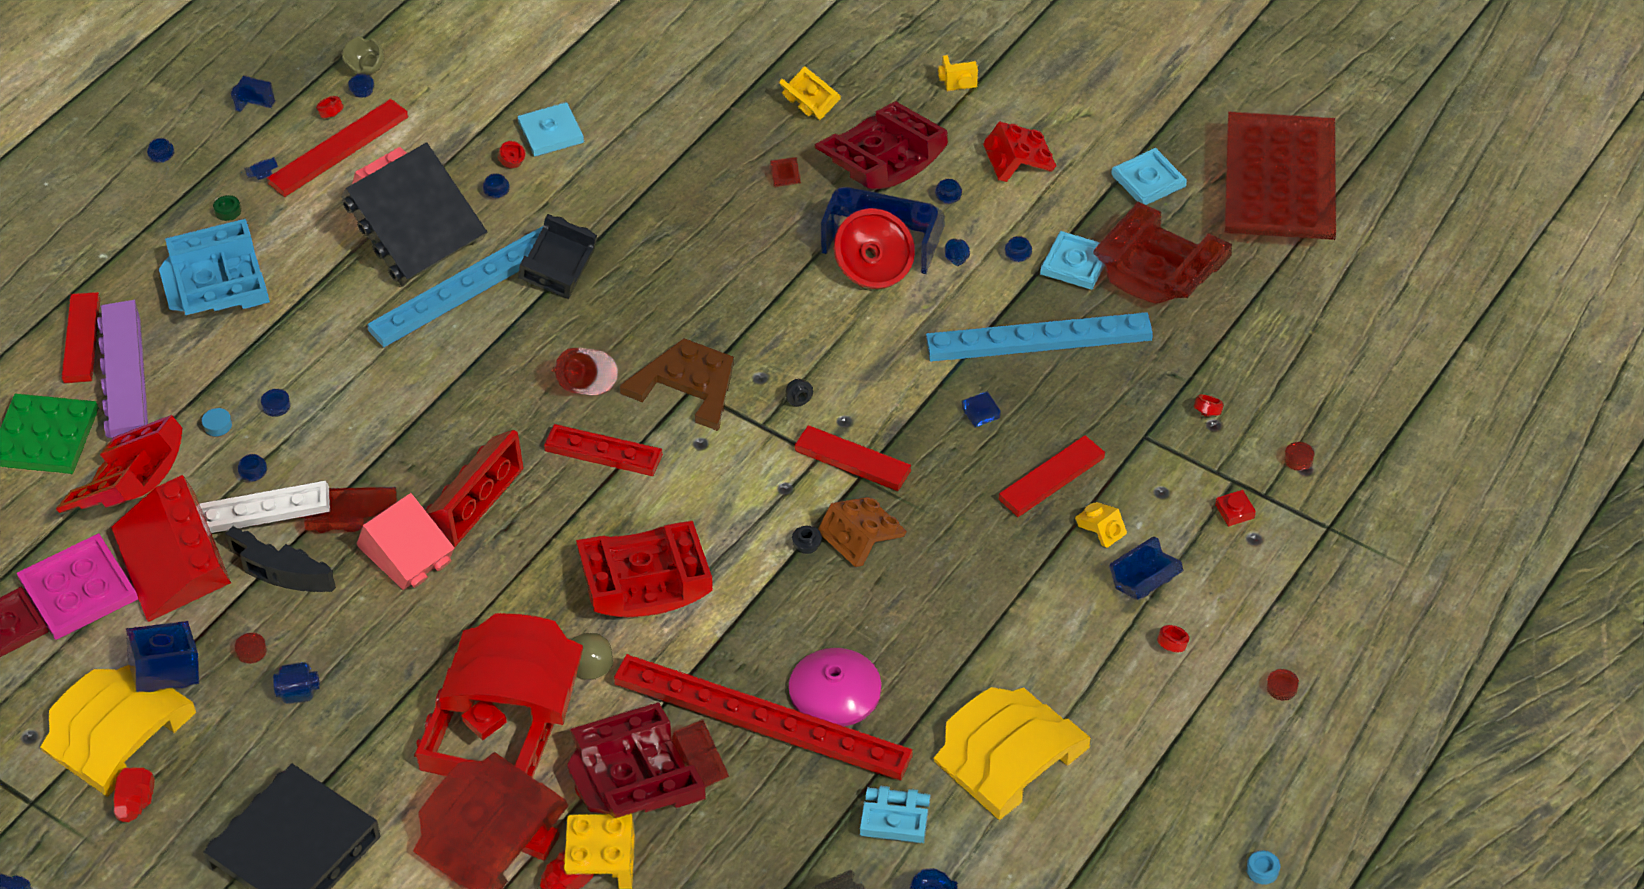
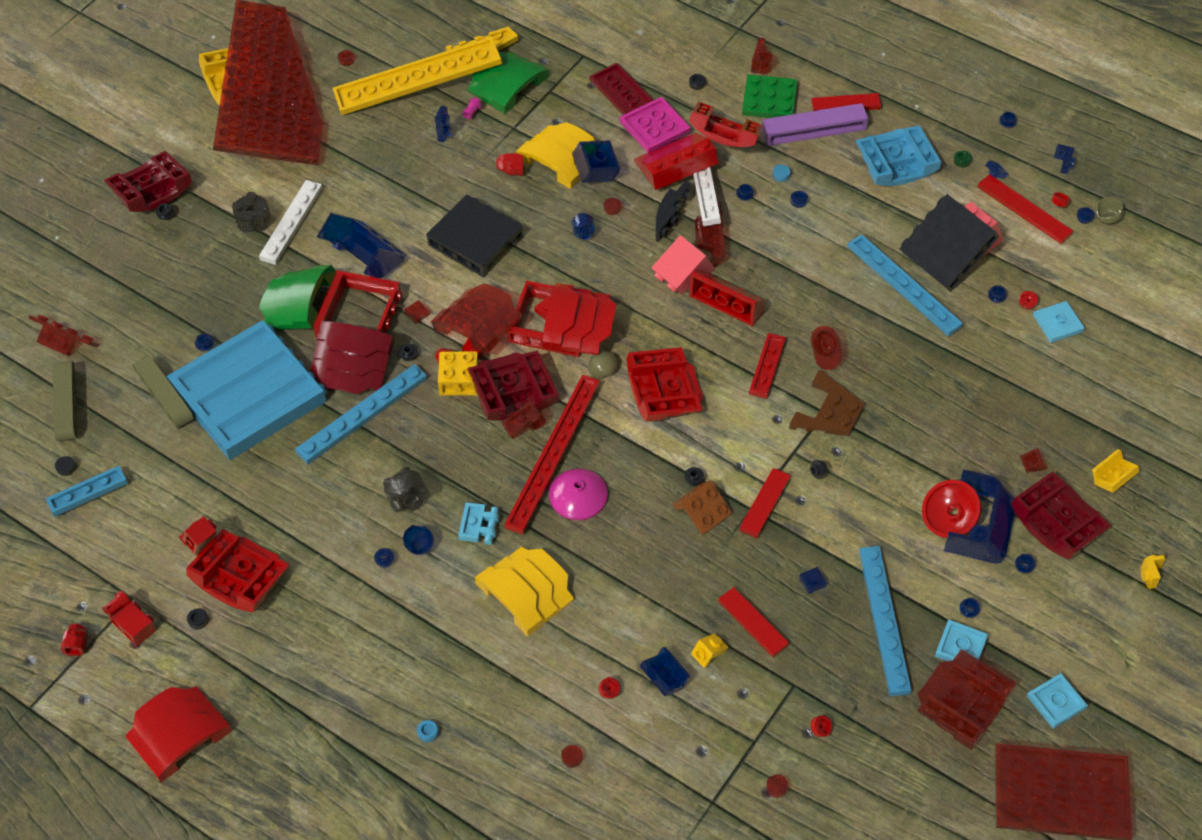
camera: 90 degrees right, 5 degrees up
black panel [518,214,597,299] -> none
clear blue plate [945,238,970,266] -> none
red bracket [983,121,1056,182] -> none
red plate [1215,490,1256,527] -> none

